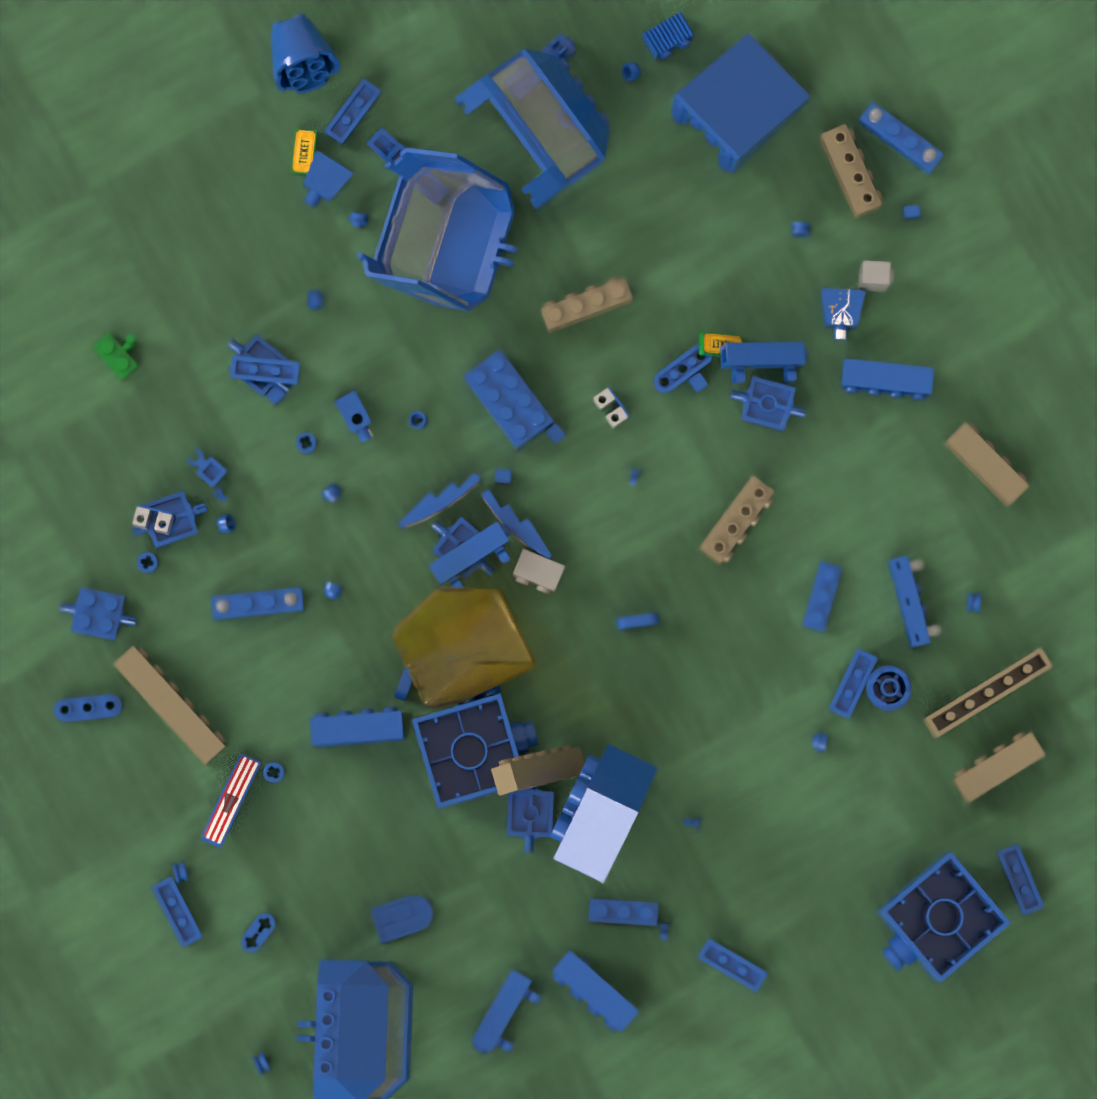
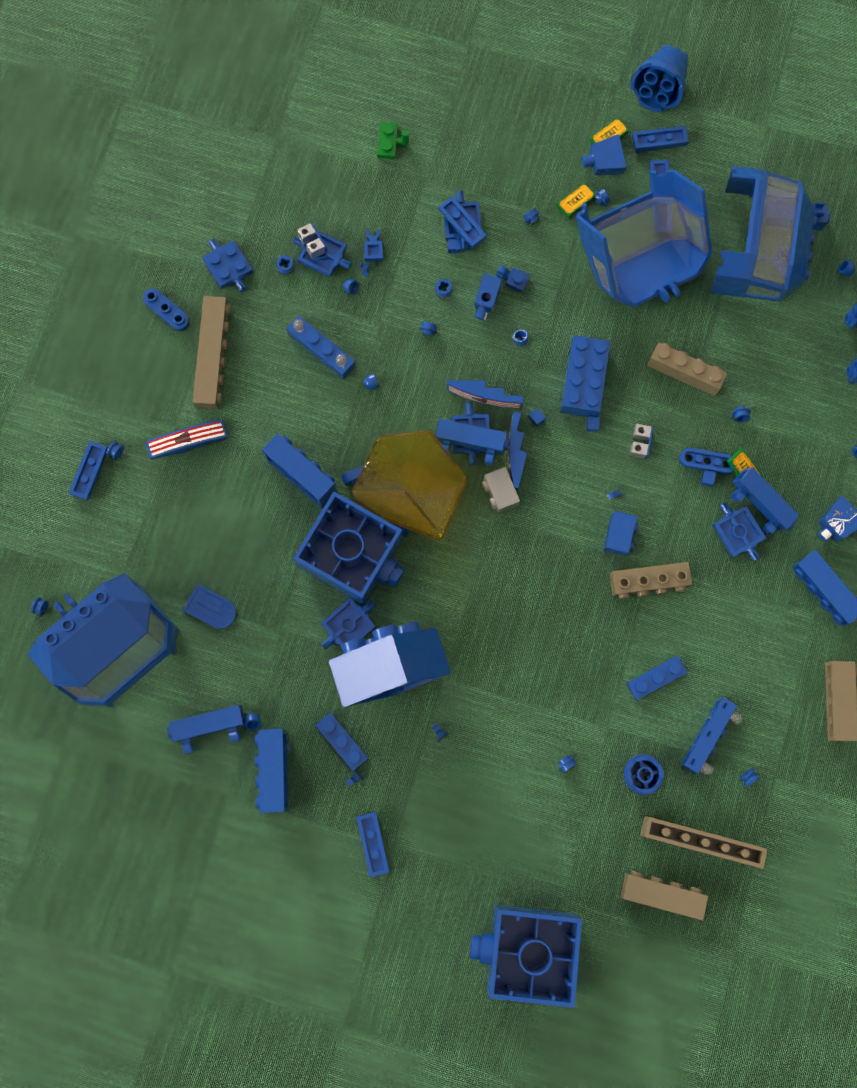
camera: 50 degrees right, 5 degrees down
blue beam [241,913,276,952] -> none
blue bush [263,762,284,783] -> none
dark tan brick [491,745,585,796] -> none
blue beam [616,612,660,630] -> none
blue plate [828,648,878,719] -> none
blue plate [996,844,1044,916] -> none
none -> blue hinge [244,713,261,730]
none -> blue plate [496,265,530,293]
none -> tile [556,182,596,219]
none -> blue brick [603,511,638,556]
none -> blue plate [732,406,751,422]

